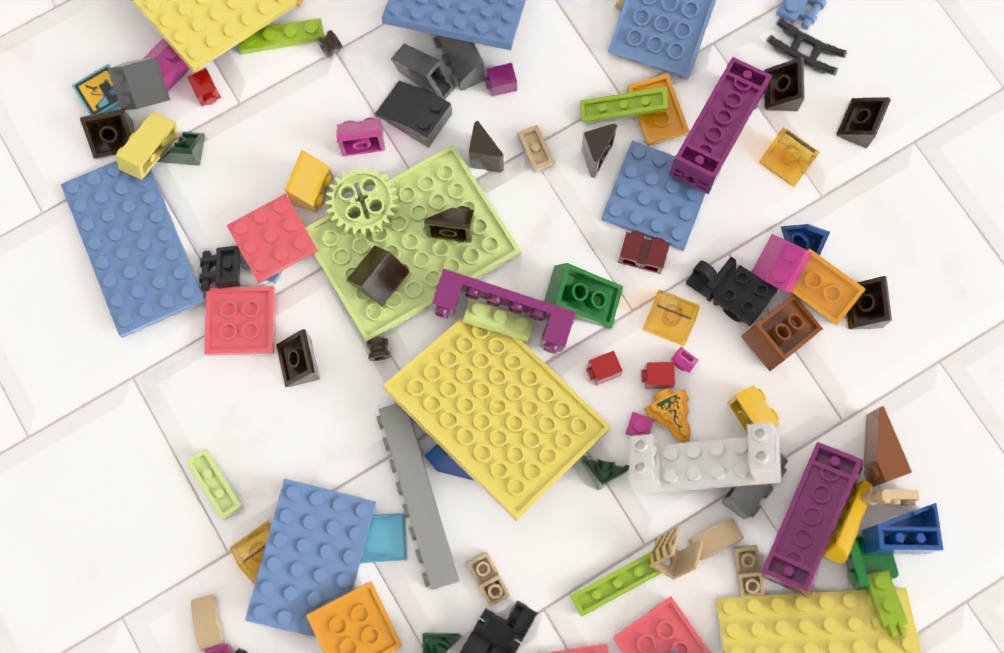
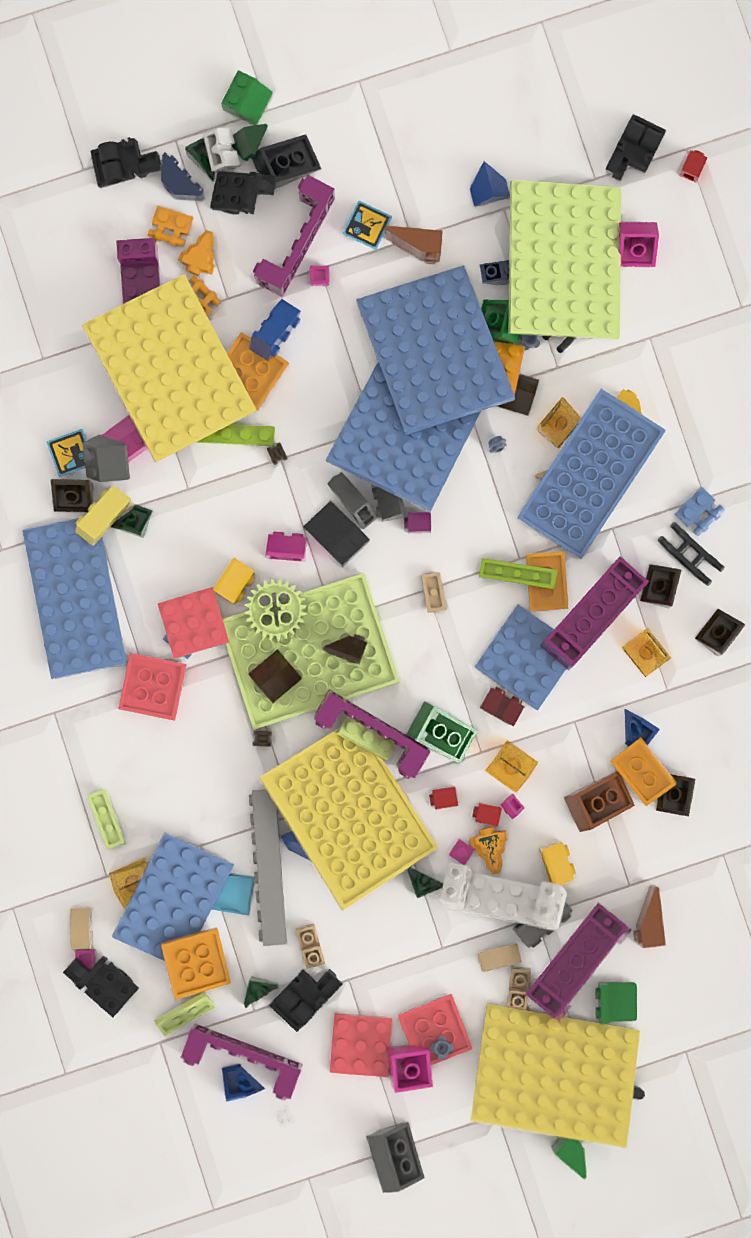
camera: 10 degrees right, 10 degrees up
red brick [187,68,222,107] -> none
black plate [199,246,241,291] -> none
dark brown slope [276,329,320,387] -> none
dark brown slope [469,120,504,173] -> none
lime plate [570,551,661,617] -> none
dark brown slope [581,123,618,178] -> none
tan piece [648,527,704,580] -> none
black plate [686,257,778,326] -> none
dark pink slope [751,234,812,294] -> none
yellow brick [823,479,874,563] -> none
blue wedge [862,502,944,555] -> none
tan plate [863,489,920,506] -> none
lime hinge [866,571,908,638] -> none

